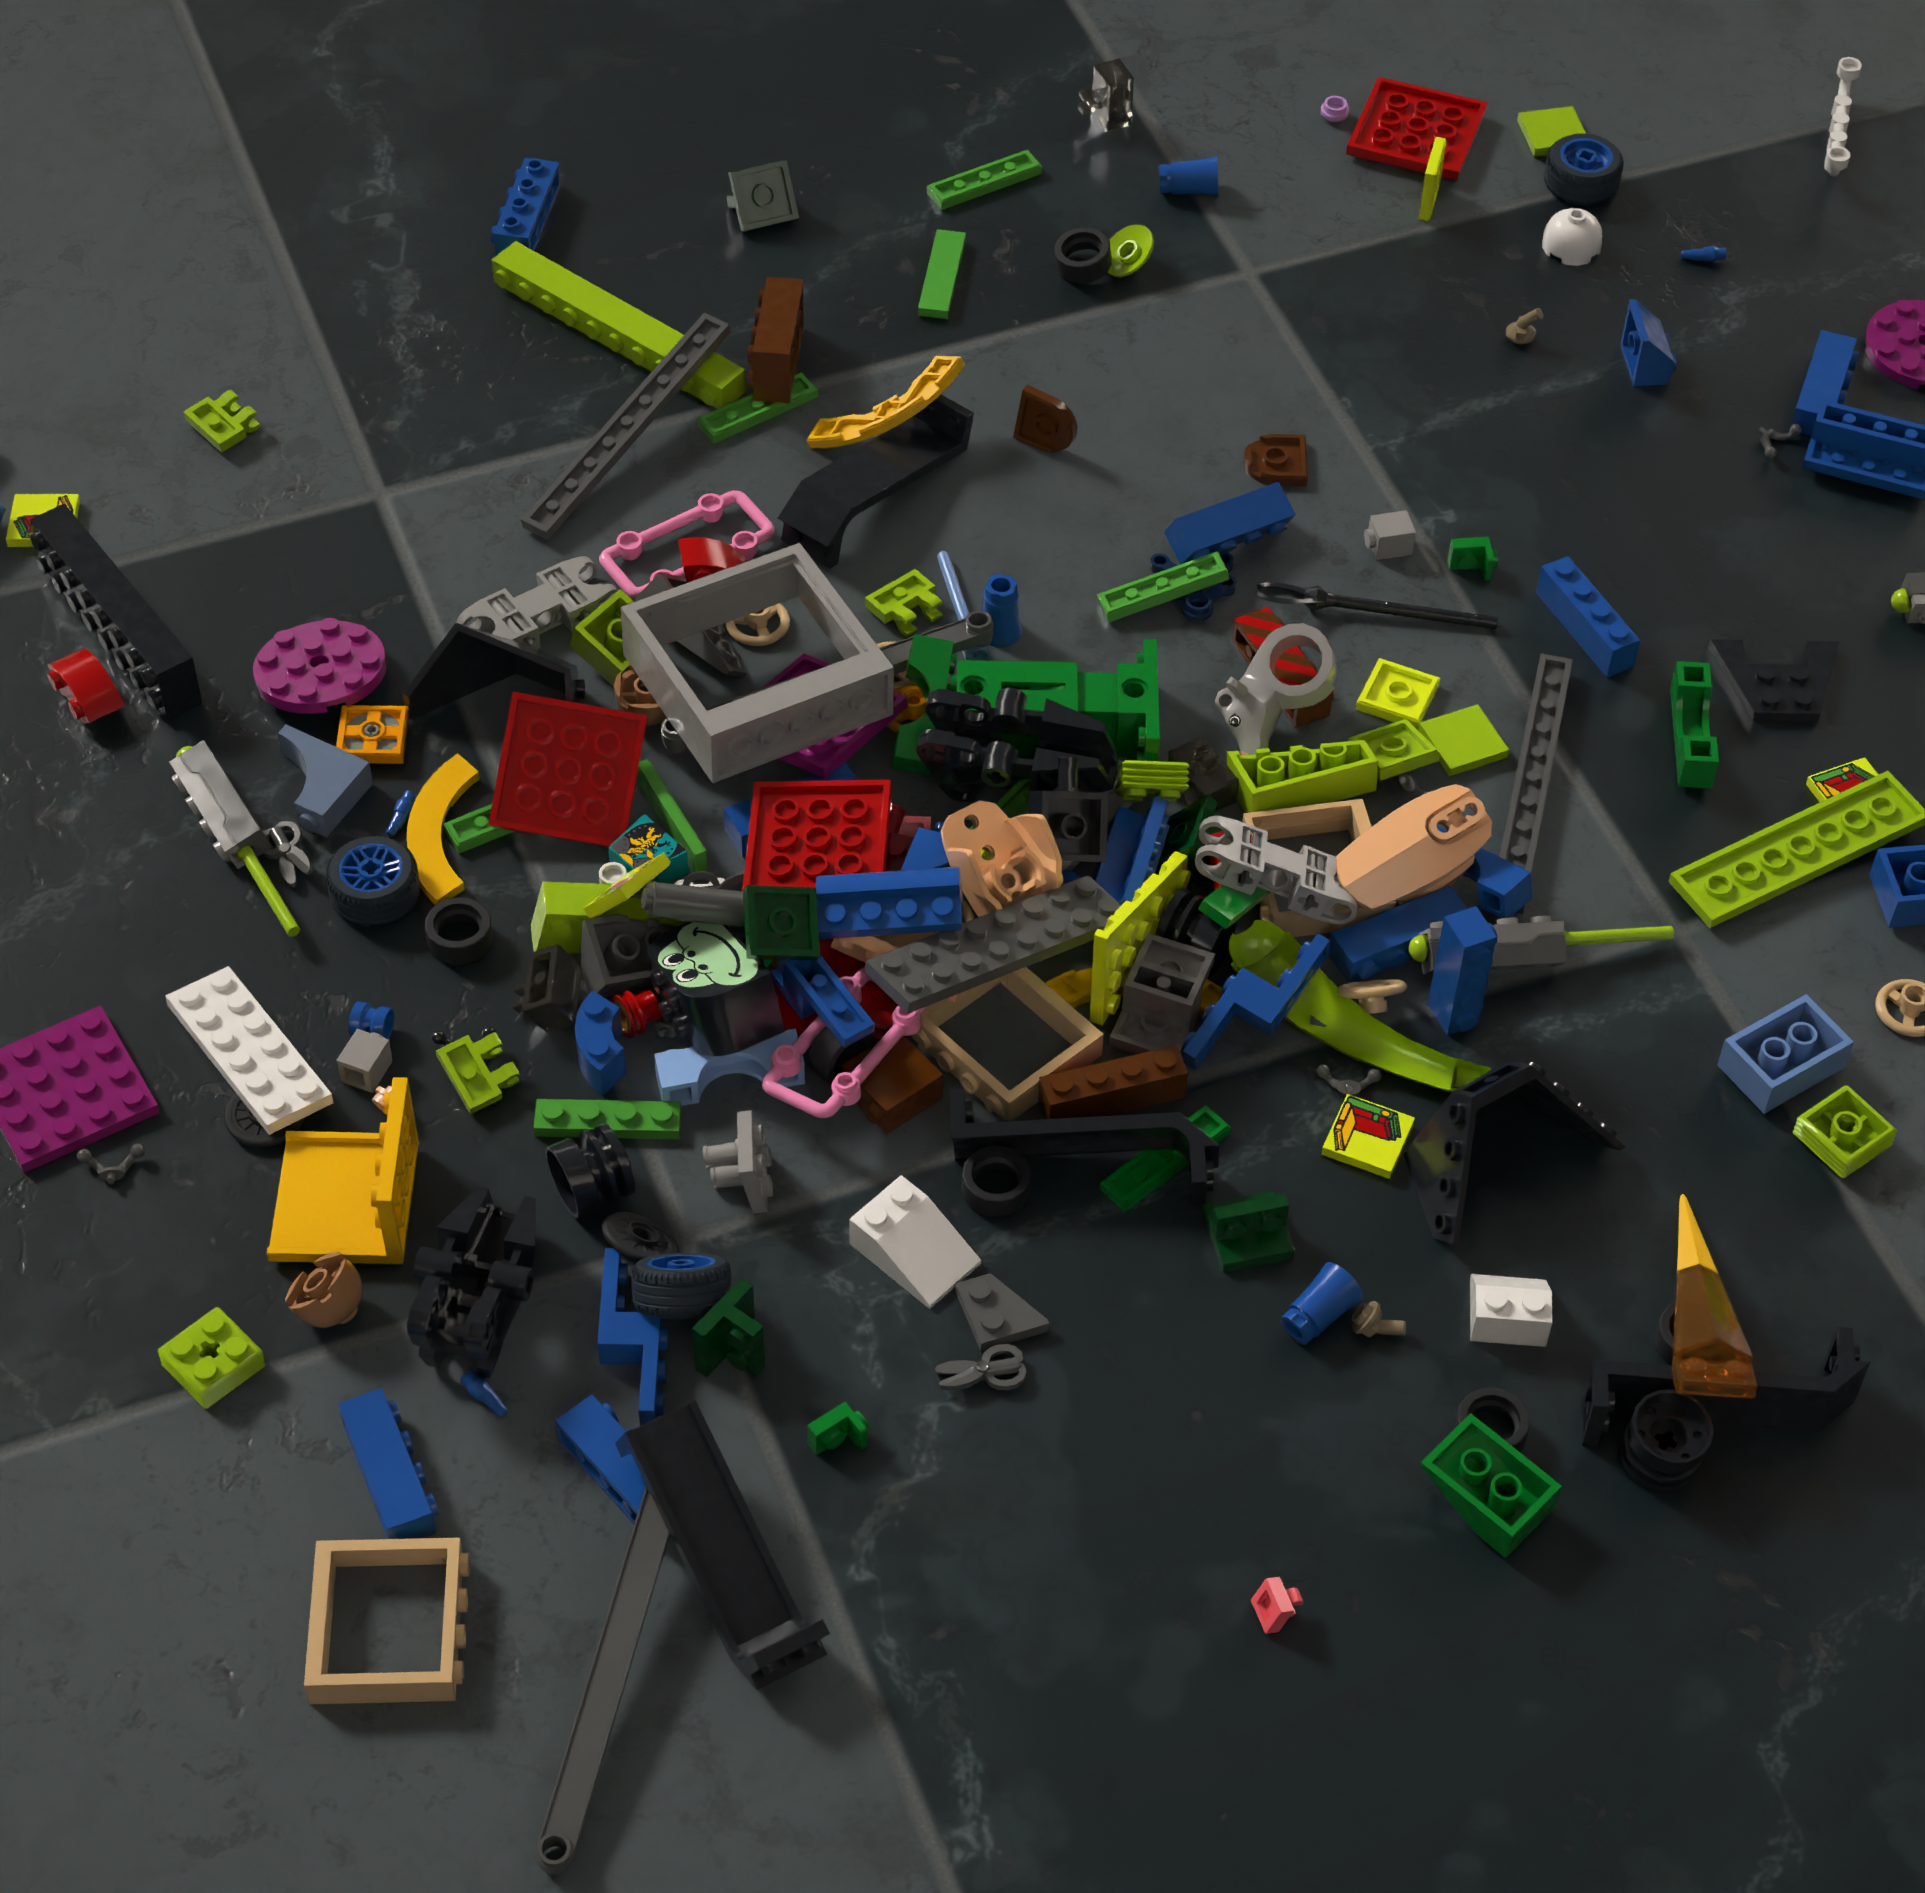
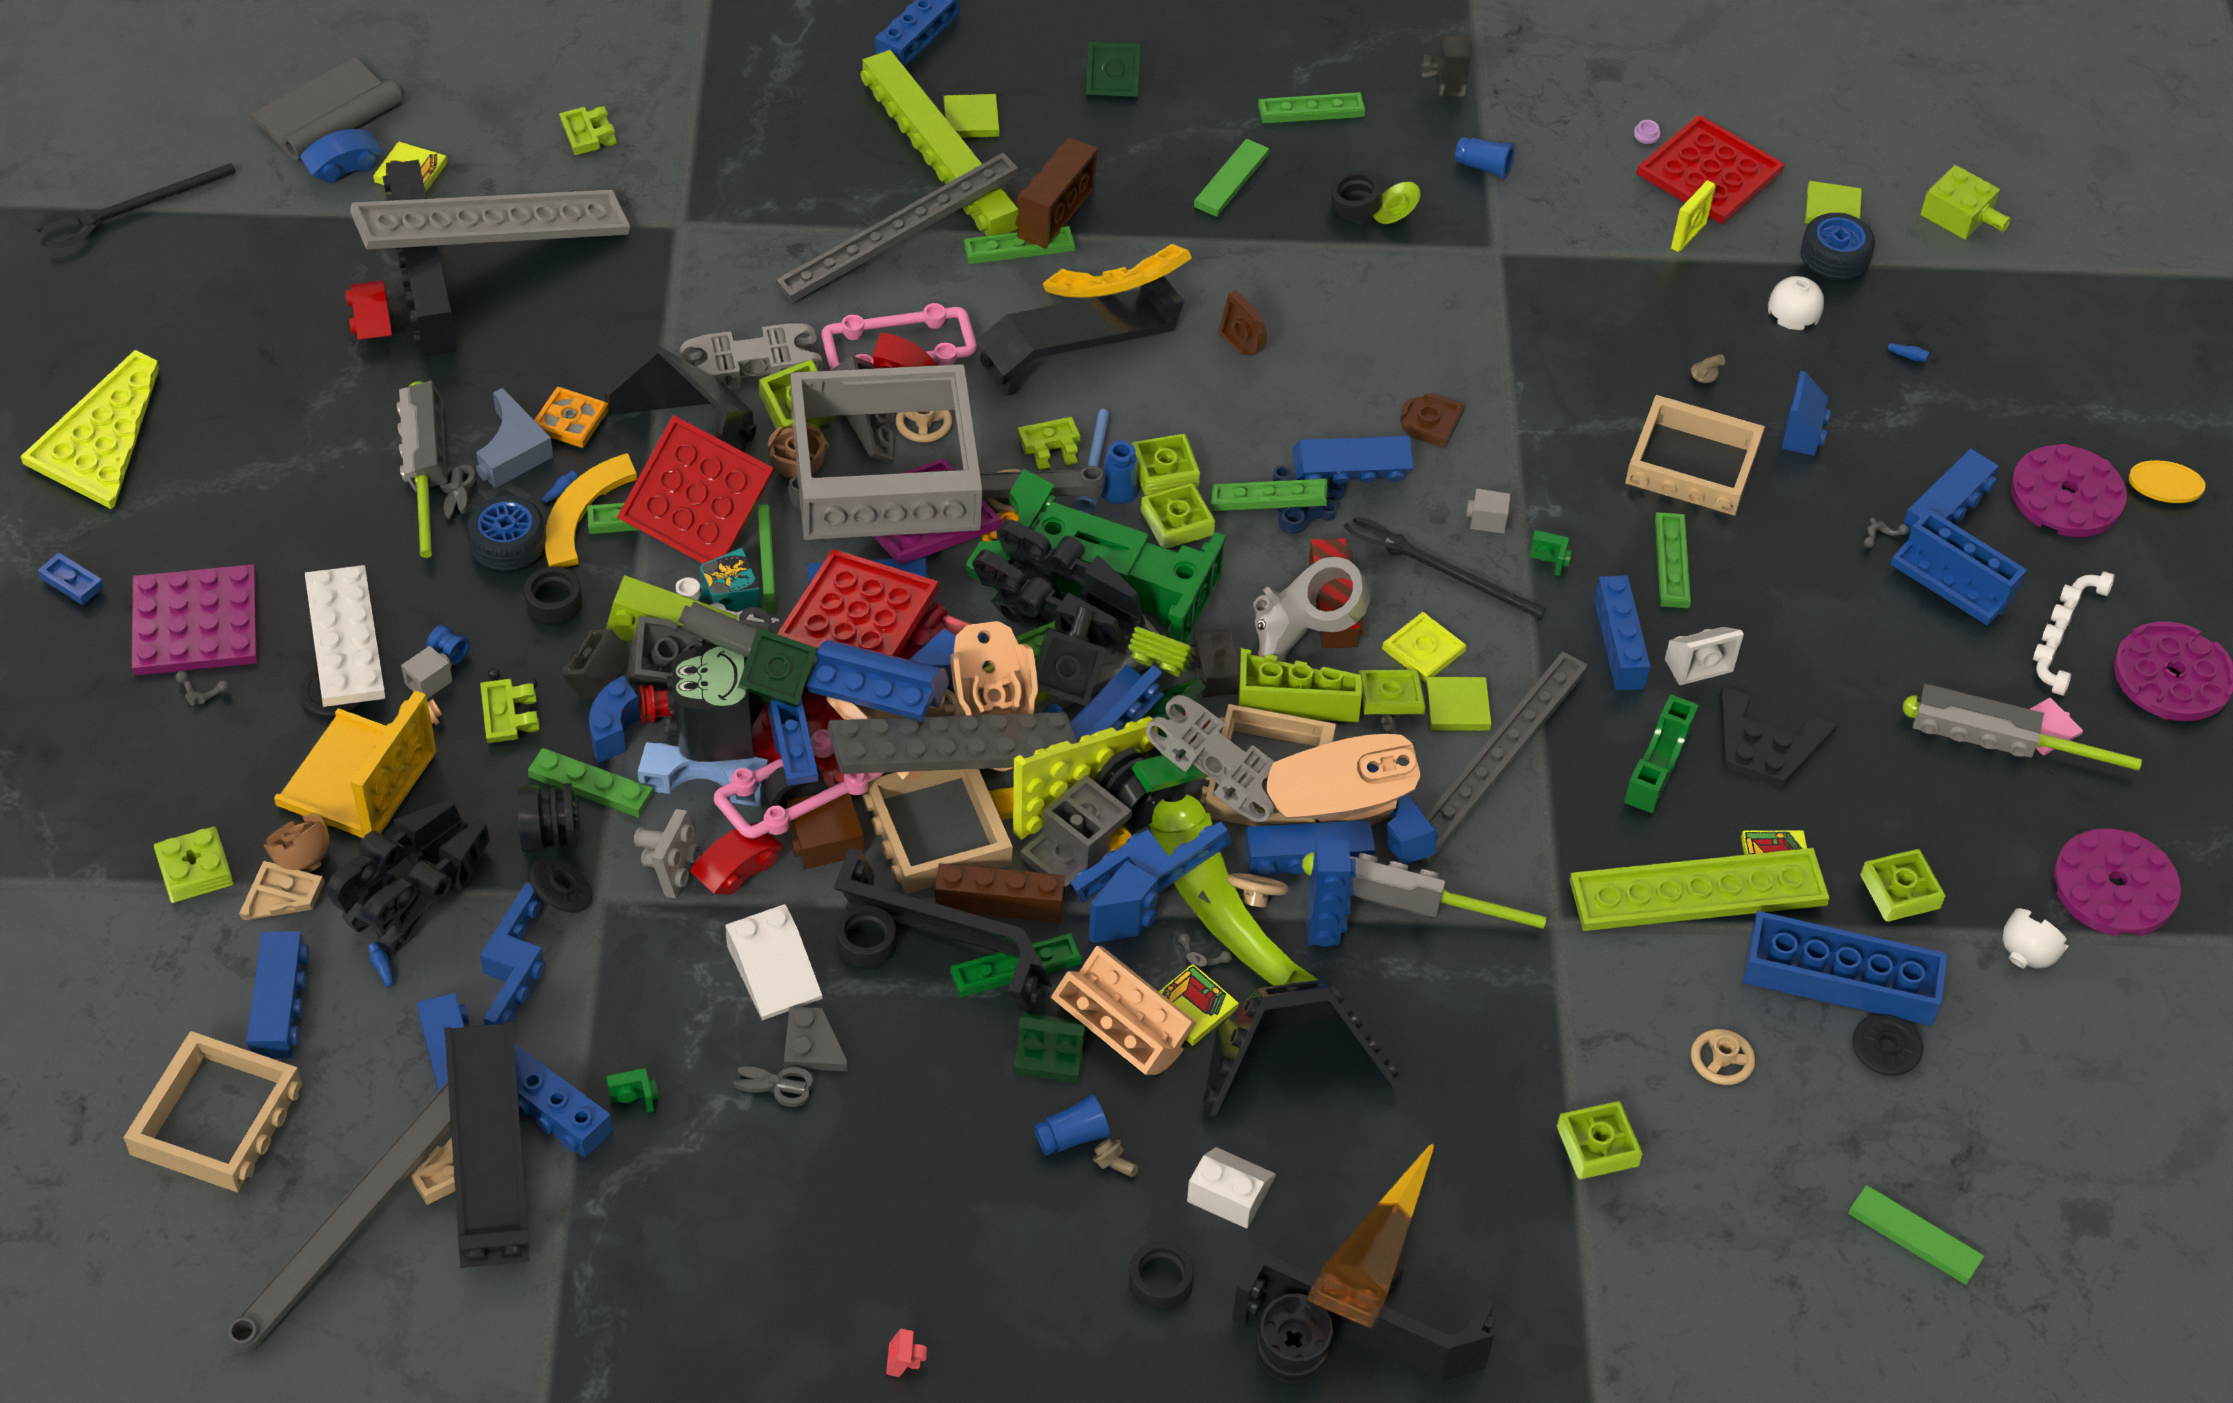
camera: 20 degrees right, 0 degrees up
magenta plate [253,618,387,714] -> none
neon yellow tile [583,852,671,918] -> none
black wheel [631,1253,732,1319] -> none
dark green bracket [692,1278,765,1377] -> none
green slope [1420,1413,1562,1558] -> none
medium blue brick [1717,994,1854,1114] -> none
white bar [1824,57,1862,176] -> none
none -> tan wing [239,861,325,920]
none -> light grey plate [350,190,630,249]
none -> tan wing [411,1137,455,1205]
none -> blue brick [514,1043,613,1158]
none -> red brick [690,823,783,895]
none -> lime tile [944,94,999,138]
none -> light nougat brick [1051,946,1197,1075]
none -> blue slope [1089,861,1159,943]
none -> lime brick [1132,434,1200,495]
none -> lime brick [1141,483,1216,549]
none -> tan window [1625,395,1765,516]
none -> bright green tile [1655,512,1691,608]
none -> white slope [1665,627,1744,686]
none -> lime brick [1920,165,2011,240]

